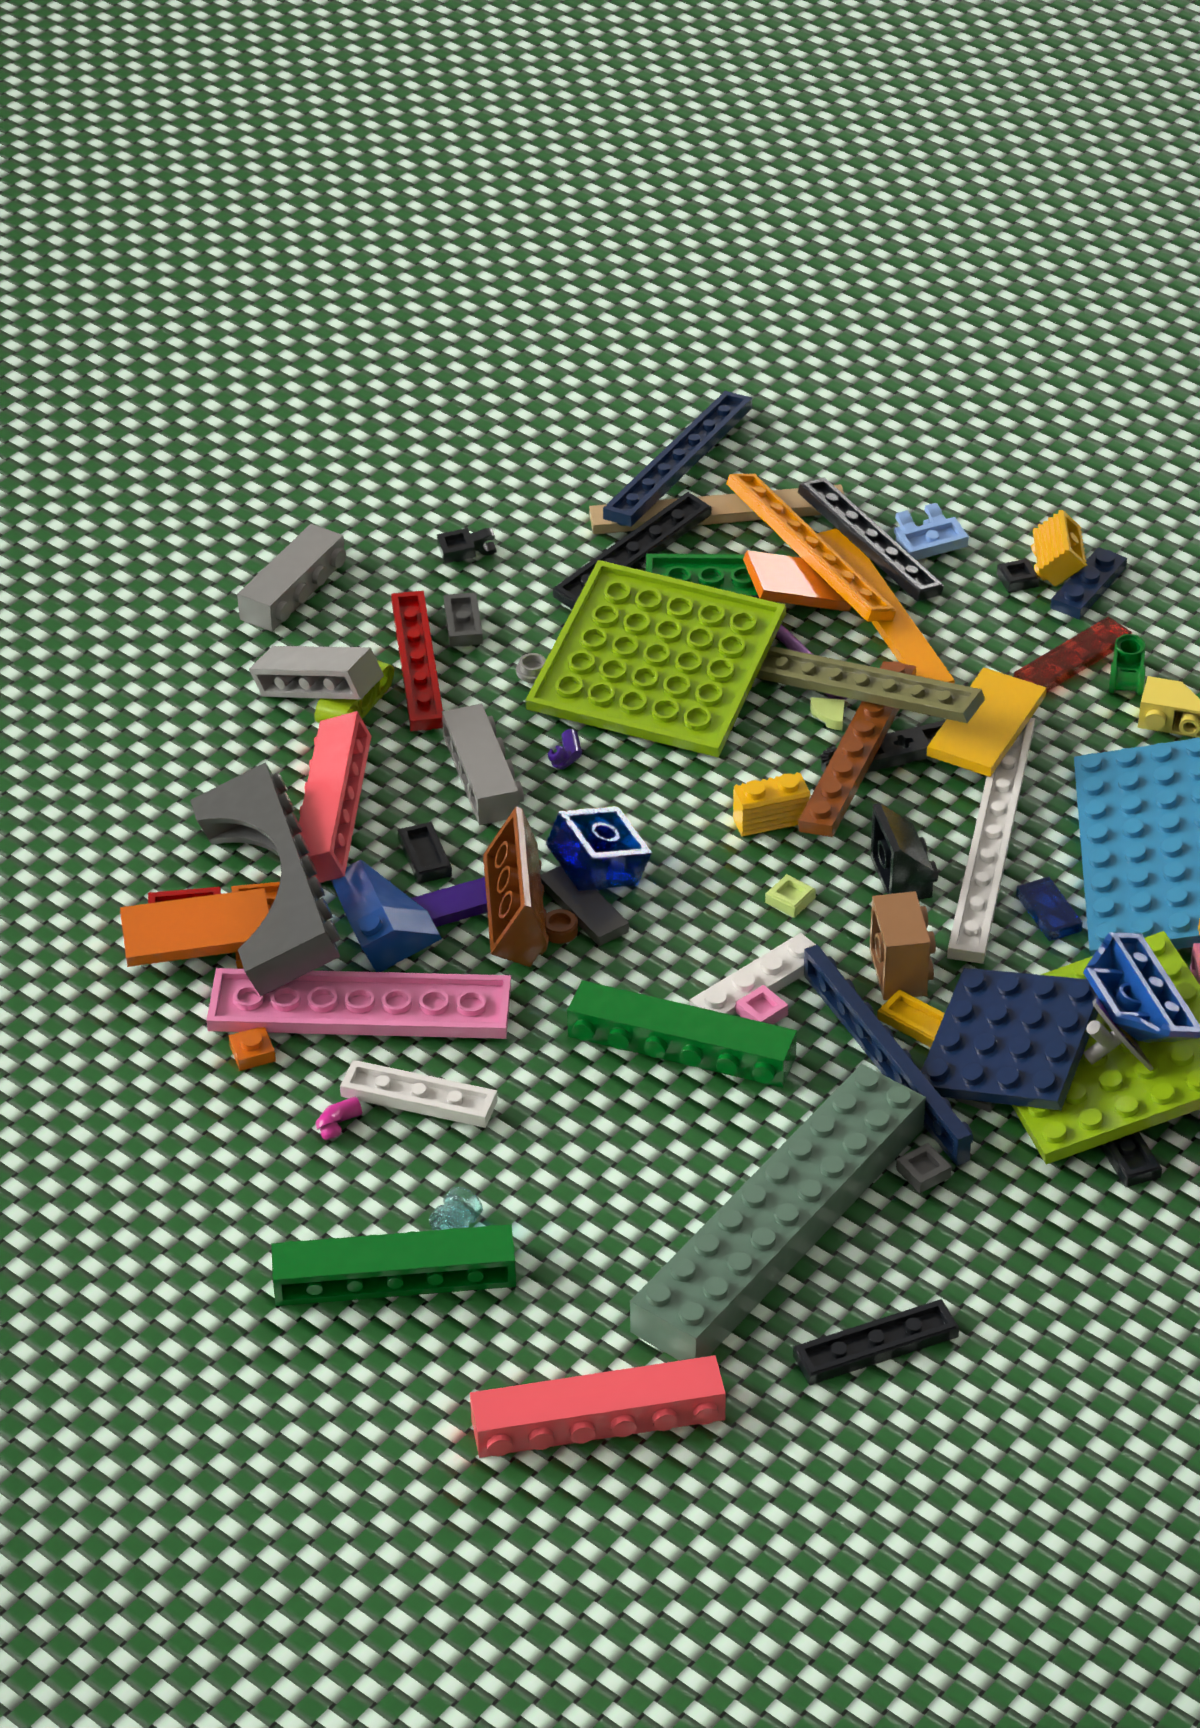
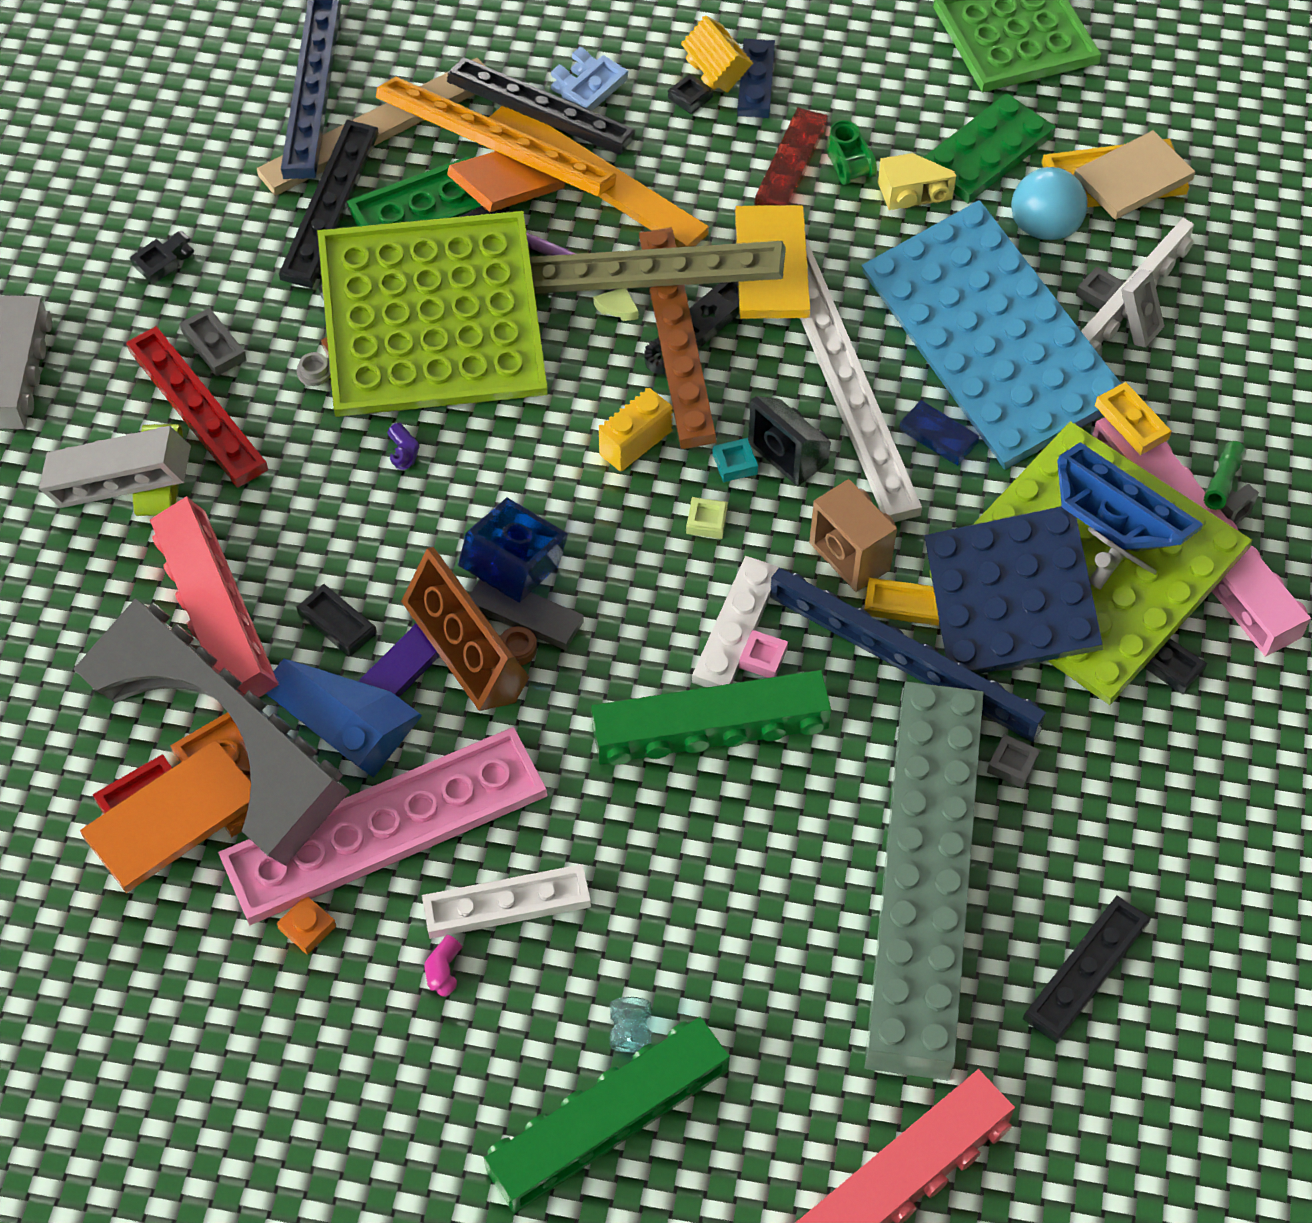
camera: 30 degrees left, 15 degrees up
light grey brick [442,703,524,825] -> none
none -> teal plate [712,438,758,482]

